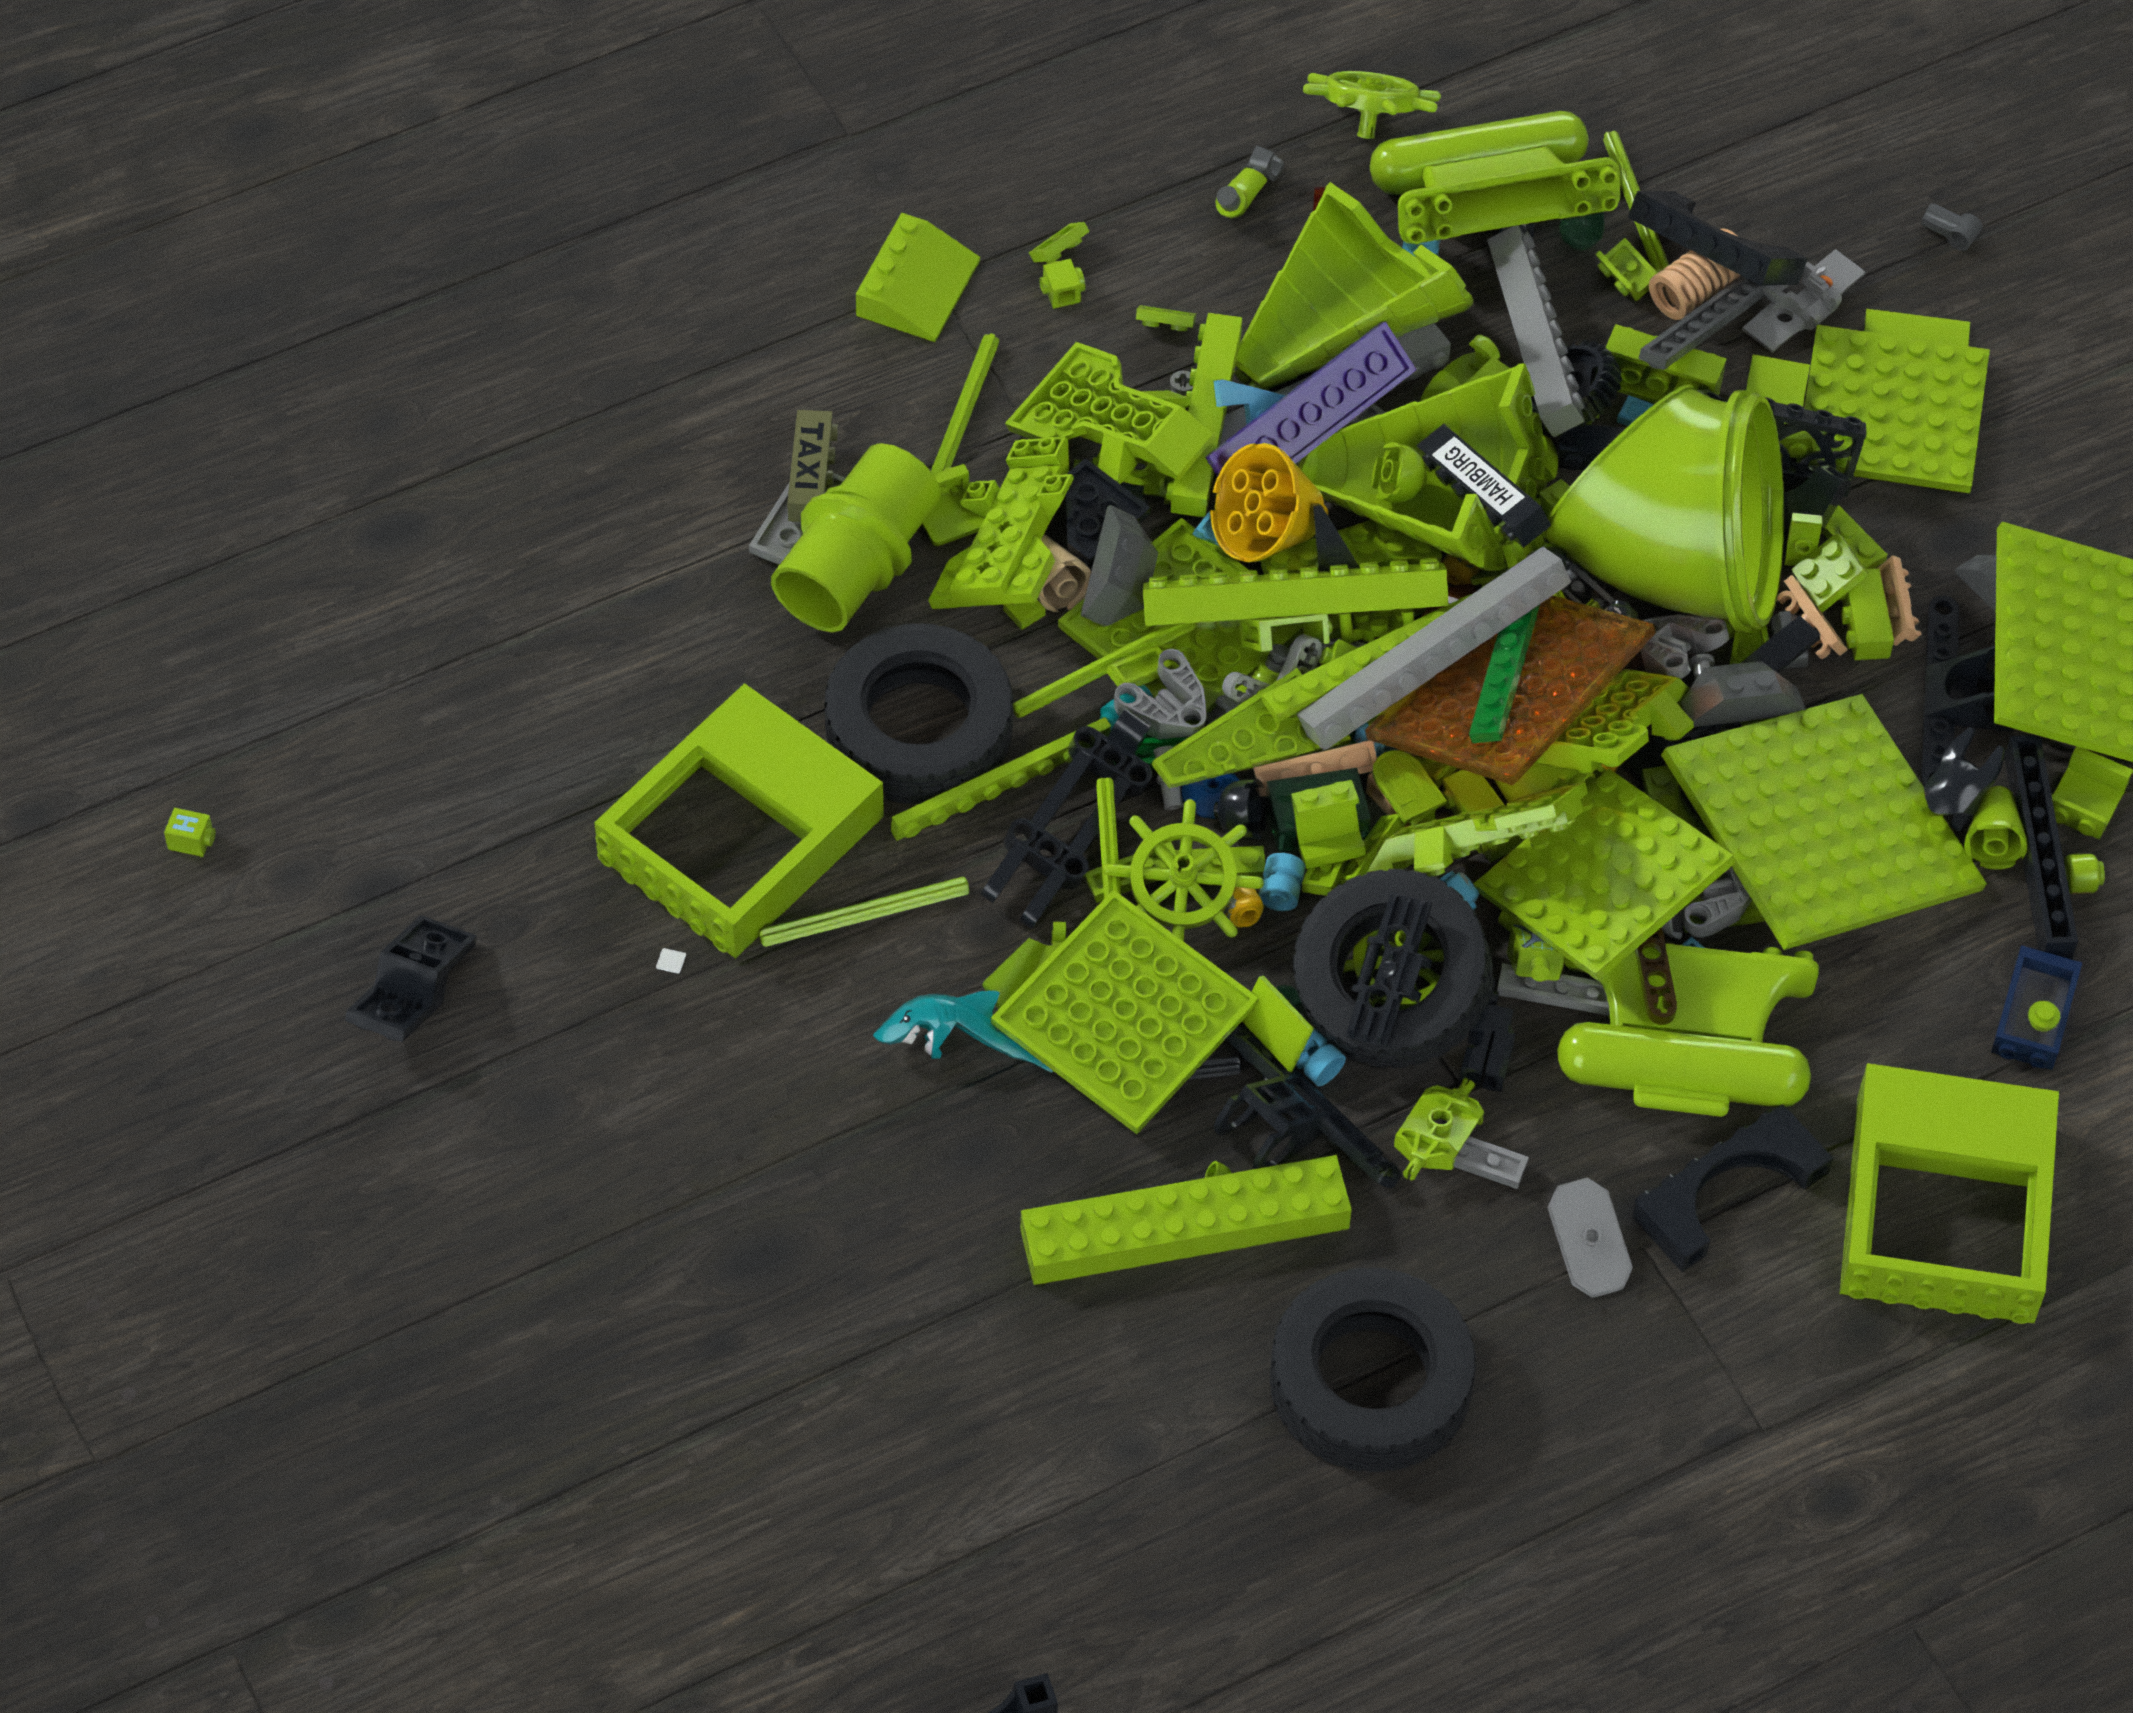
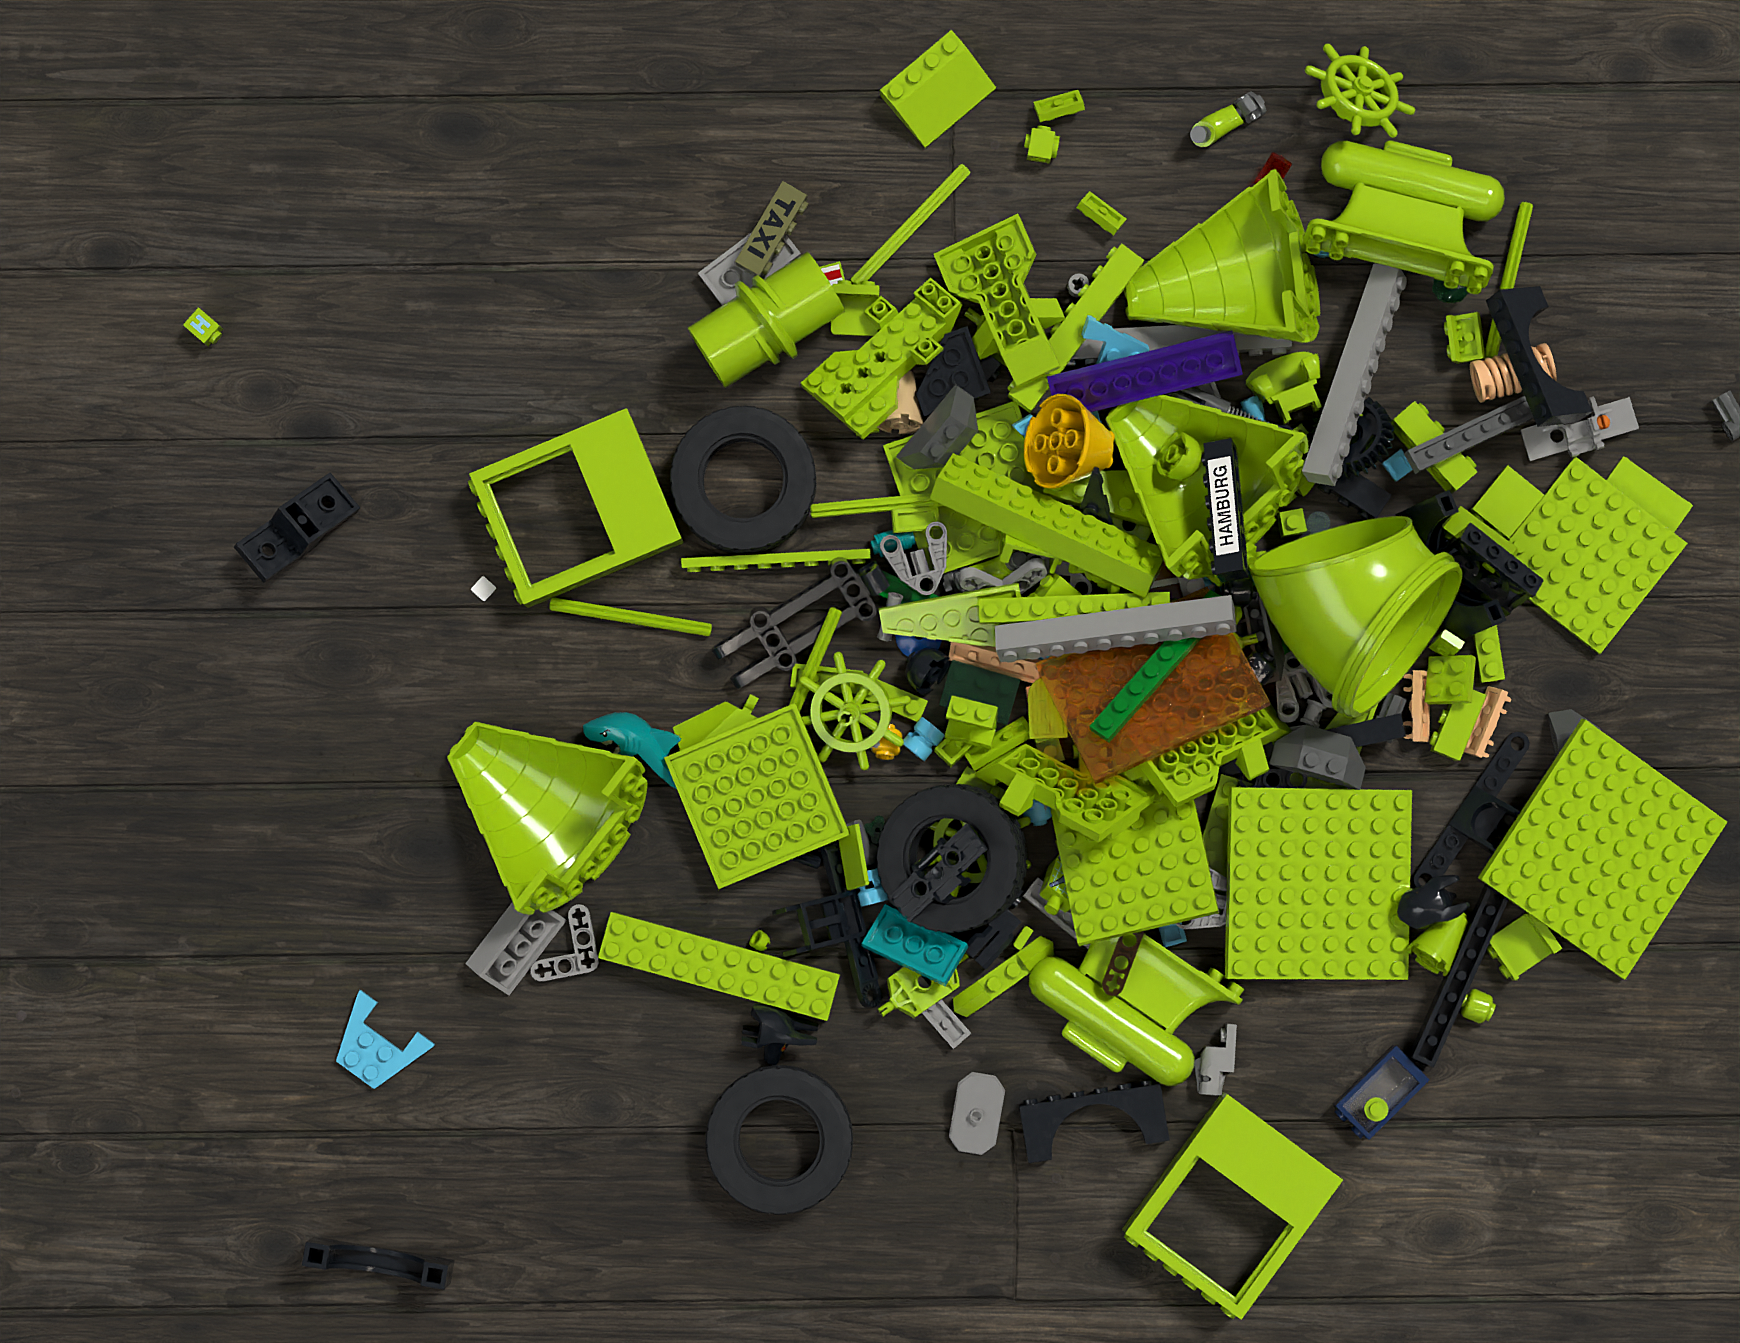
camera: 30 degrees right, 30 degrees up
none -> medium azure wing [336,990,435,1089]
none -> lime cone [447,722,647,915]
none -> light grey slope [465,902,566,995]
none -> light grey beam [531,905,599,981]
none -> black piece [741,1003,818,1065]
none -> teal plate [862,905,968,987]
none -> lime brick [953,936,1054,1017]
none -> lime tile [1013,926,1033,951]
none -> light grey plate [1194,1023,1237,1095]

